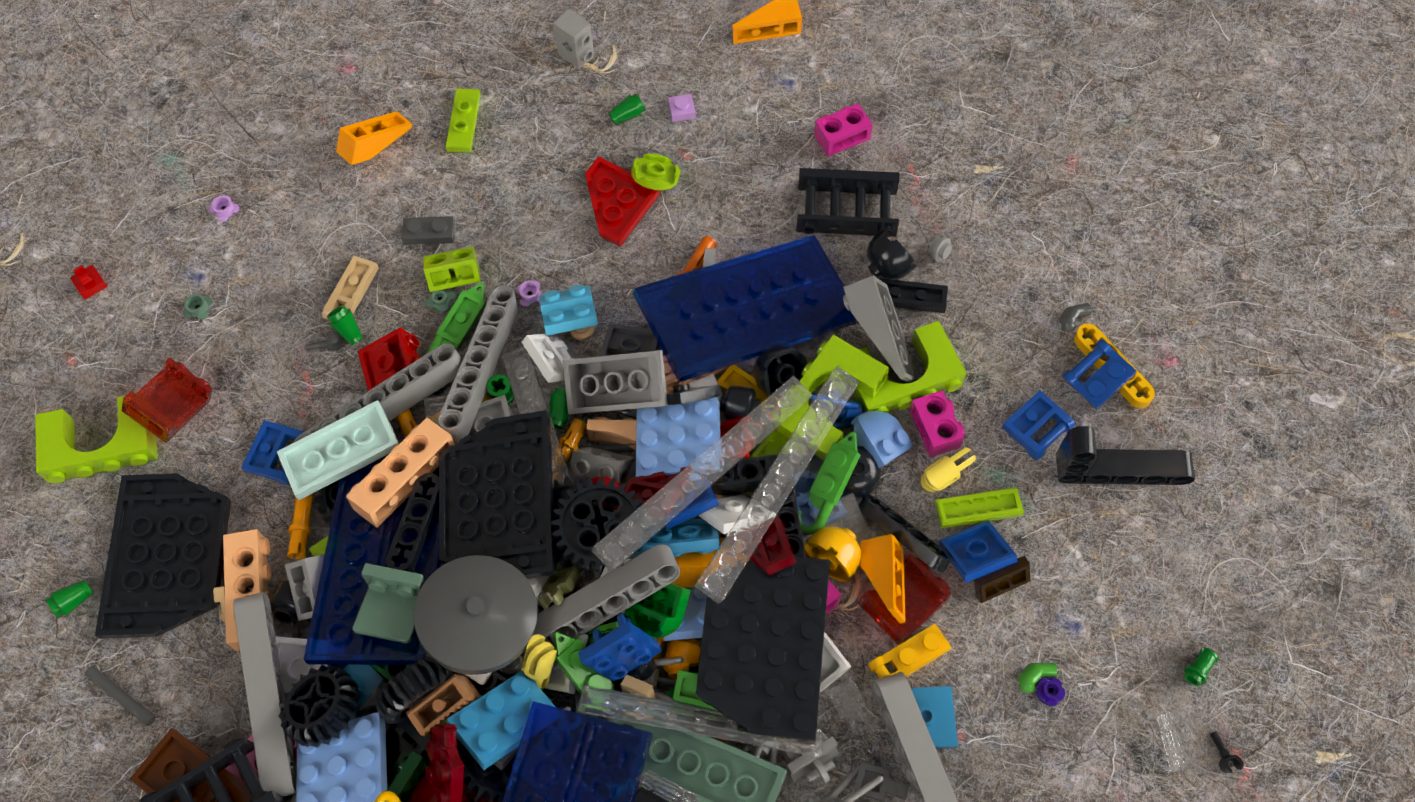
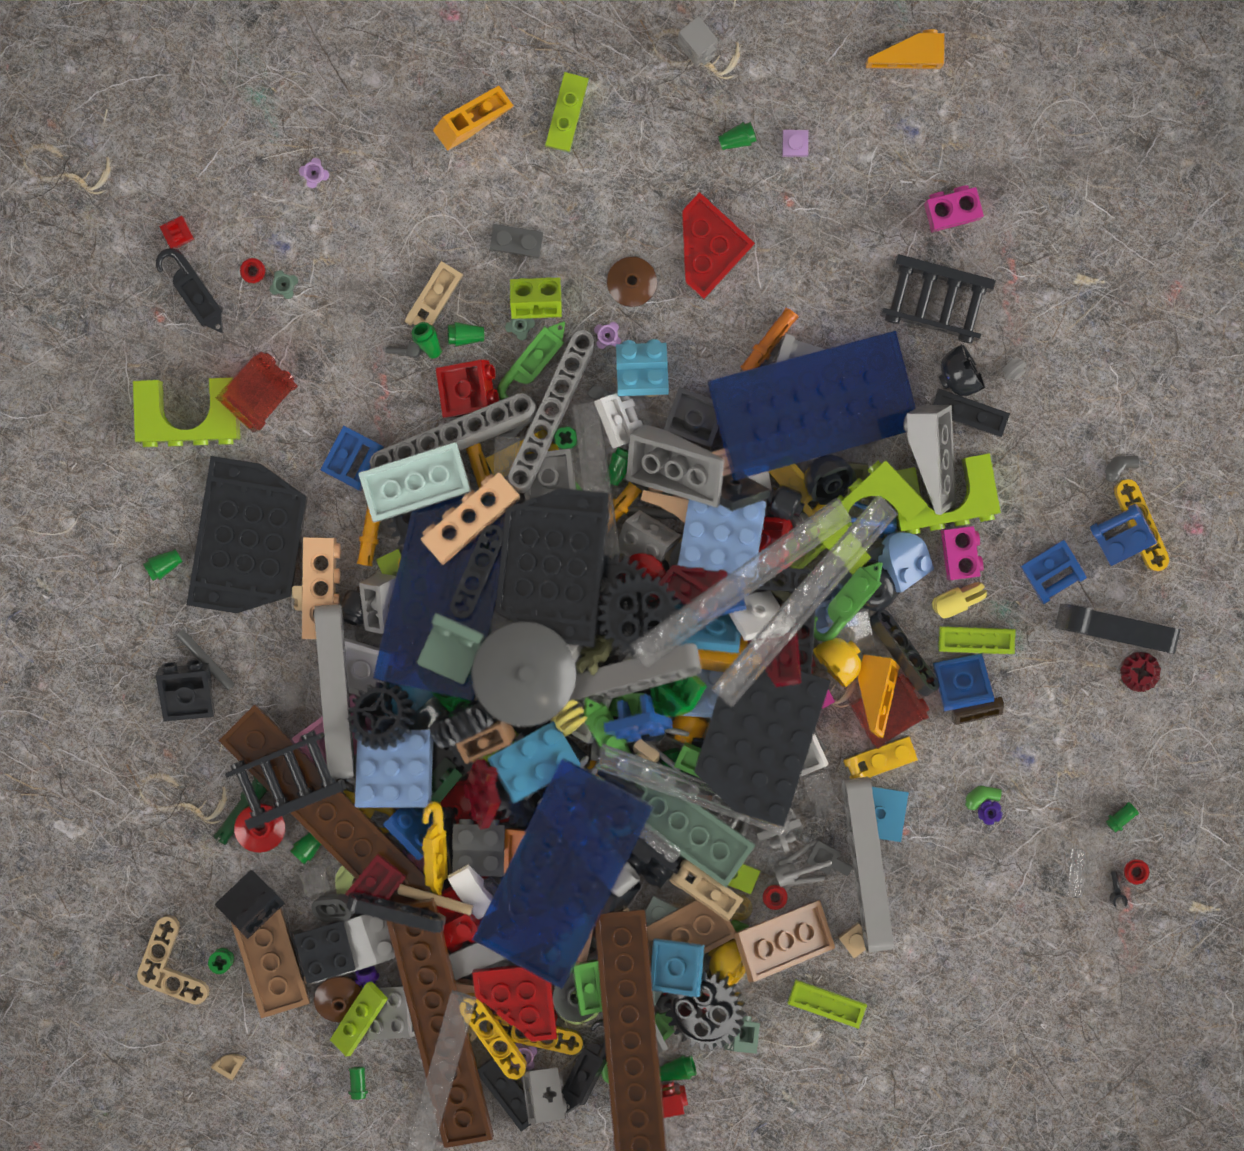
camera: 10 degrees right, 25 degrees up
lime tile [631,154,681,190] -> none
none -> black plate [156,248,224,333]
none -> black plate [156,659,215,722]
none -> red plate [240,258,266,284]
none -> green cone [447,322,484,347]
none -> reddish brown dish [607,257,657,307]
none -> dark red gear [1120,652,1161,692]
none -> red plate [1124,859,1150,885]

